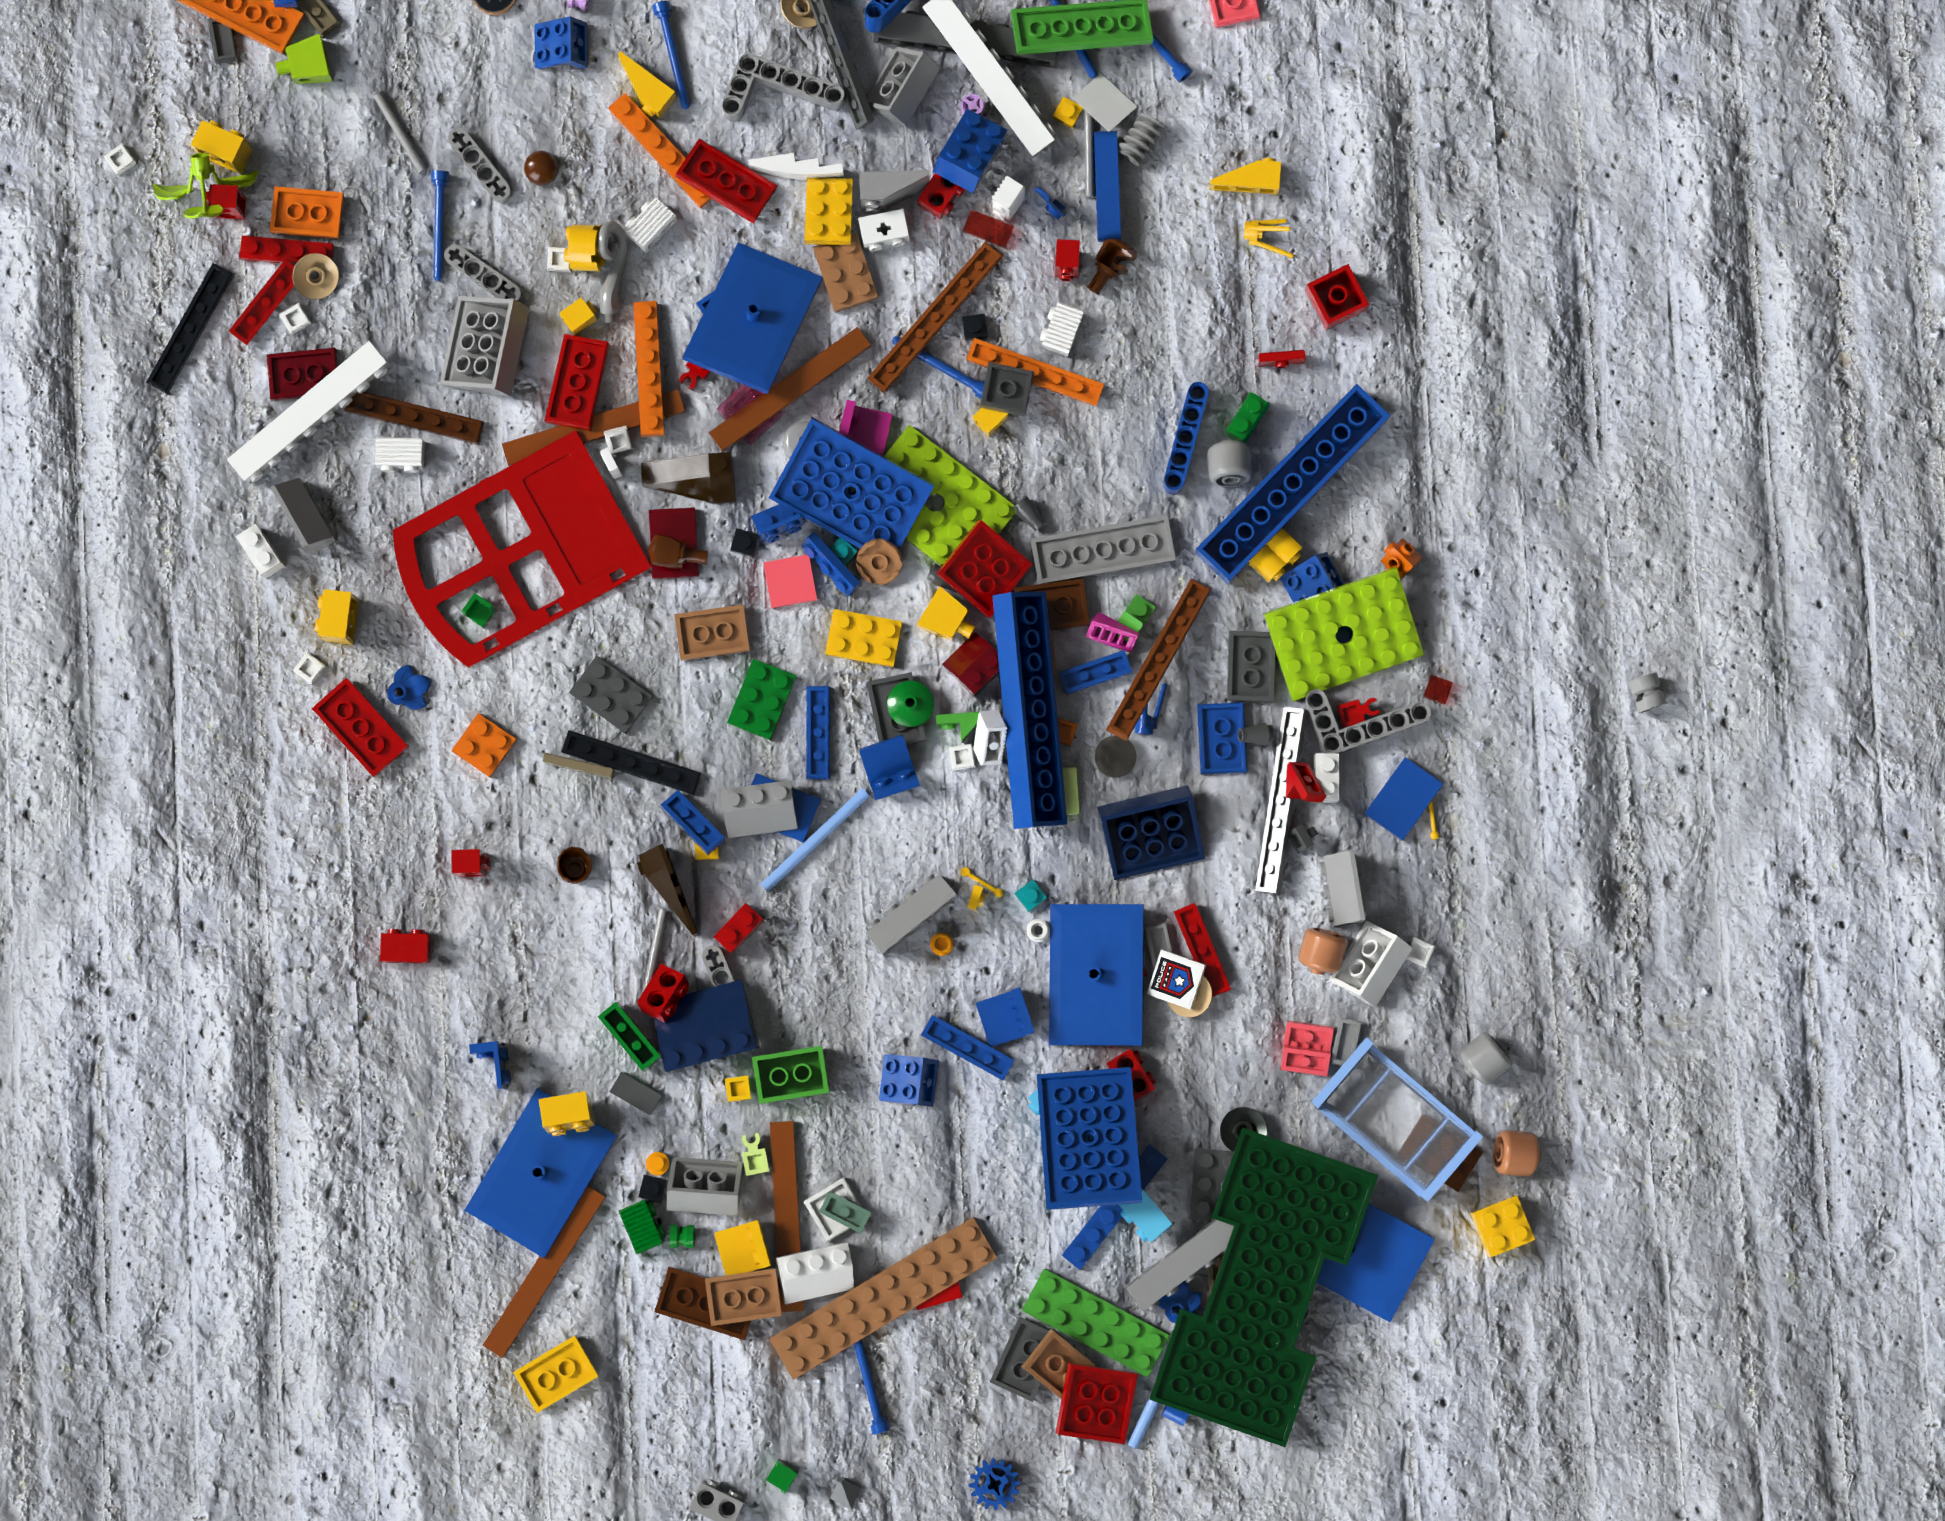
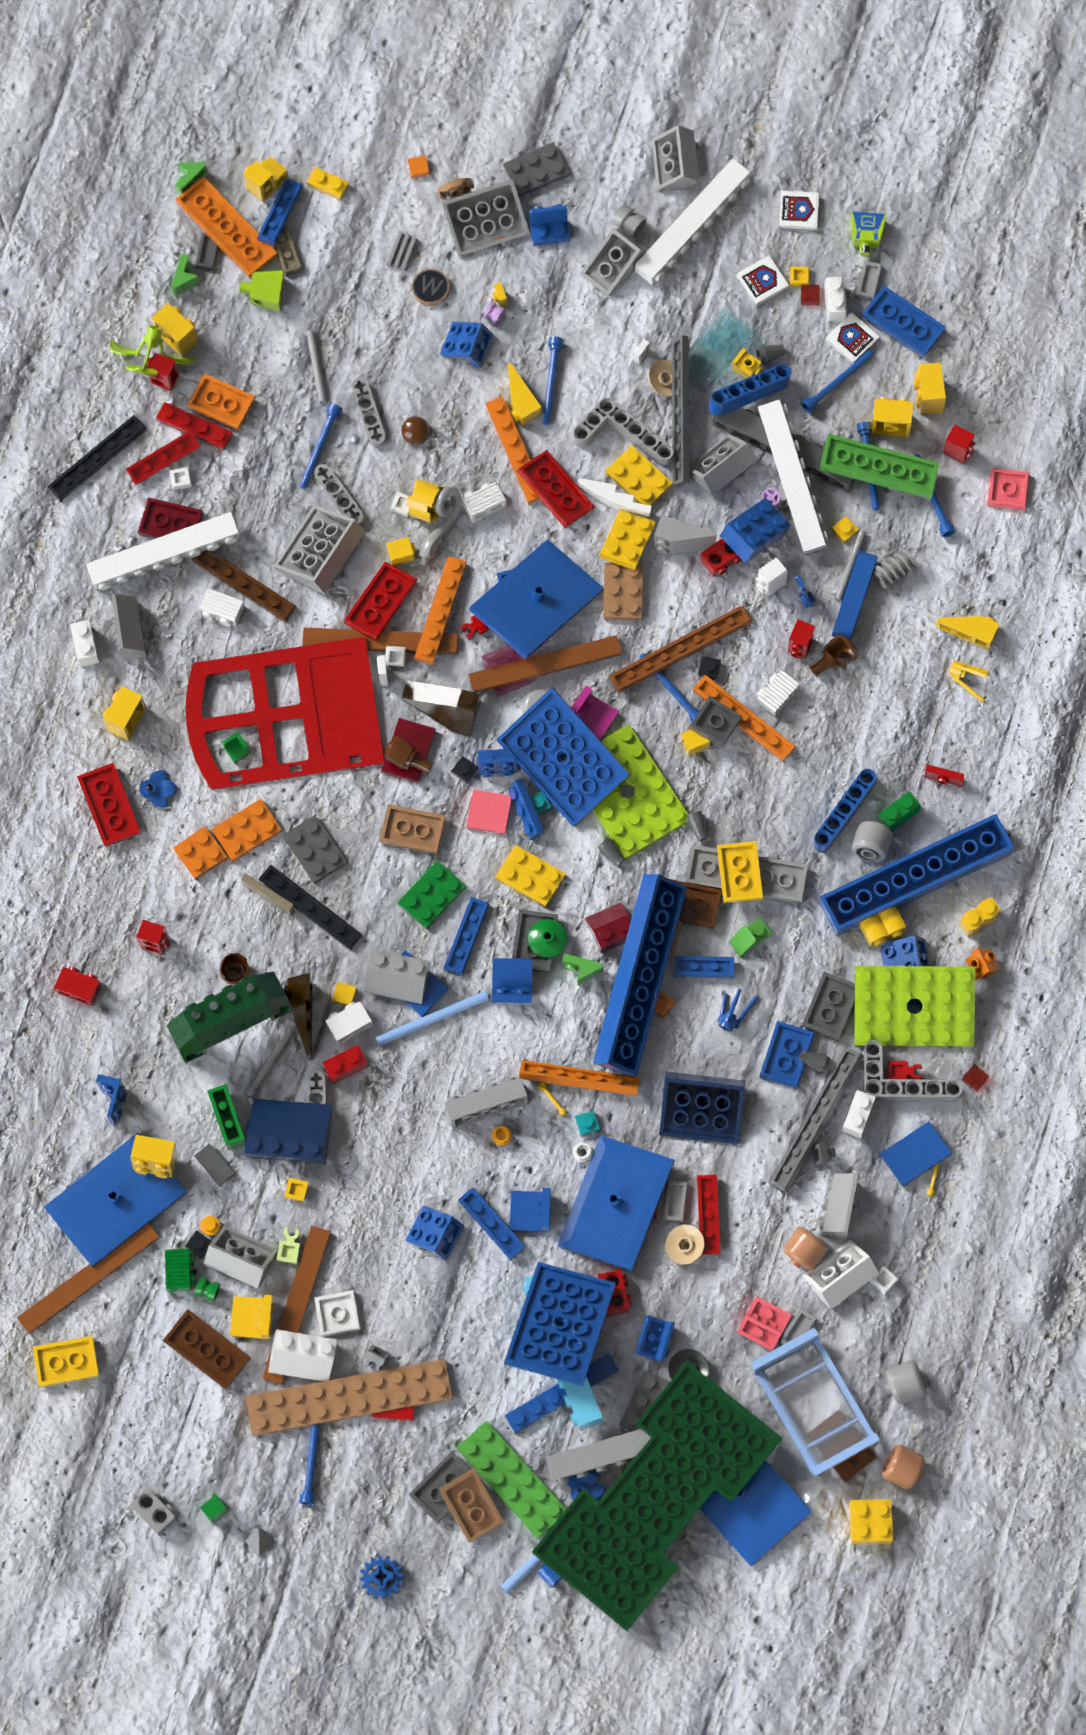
camera: 20 degrees right, 10 degrees down
white tile [104,143,137,176] -> none
tan dish [292,253,339,299] -> none
white tile [293,652,326,685] -> none
red brick [637,964,689,1023] -> none
blue plate [661,790,725,855] -> none
medium nougat plate [705,1268,782,1326] -> none
bright green brick [752,1046,830,1104] -> none
sand green plate [819,1191,872,1234] -> none
medium nougat tile [856,538,903,585] -> none
white brick [858,209,909,252] -> none
yellow torso [917,586,976,641] -> none
red plate [936,520,1032,618] -> none
white tile [949,744,976,771] -> none
clear red tile [963,209,1014,249] -> none
yellow plate [967,884,986,911] -> none
white brick [973,710,1008,766] -> none
red plate [1055,1362,1138,1444] -> none
yellowish green tile [1062,767,1080,815] -> none
white sticker [1073,73,1137,132] -> none
dark pink slope [1086,612,1140,653] -> none
clear smoke piece [1095,736,1137,778] -> none
dark orange tile [1106,578,1212,741] -> none
tile [1147,949,1206,1010] -> none
red slope [1286,762,1327,802] -> none
red brick [1305,264,1369,331] -> none
none -> dark green wedge [166,971,293,1064]
none -> bright green slope [171,254,200,296]
none -> orange plate [212,799,282,862]
none -> white brick [326,1001,373,1045]
none -> tile [364,1345,391,1372]
none -> orange plate [519,1060,640,1096]
none -> yellow plate [605,445,673,506]
none -> blue bracket [634,1315,675,1362]
none -> yellow plate [717,841,763,904]
none -> yellow brick [959,898,1001,937]

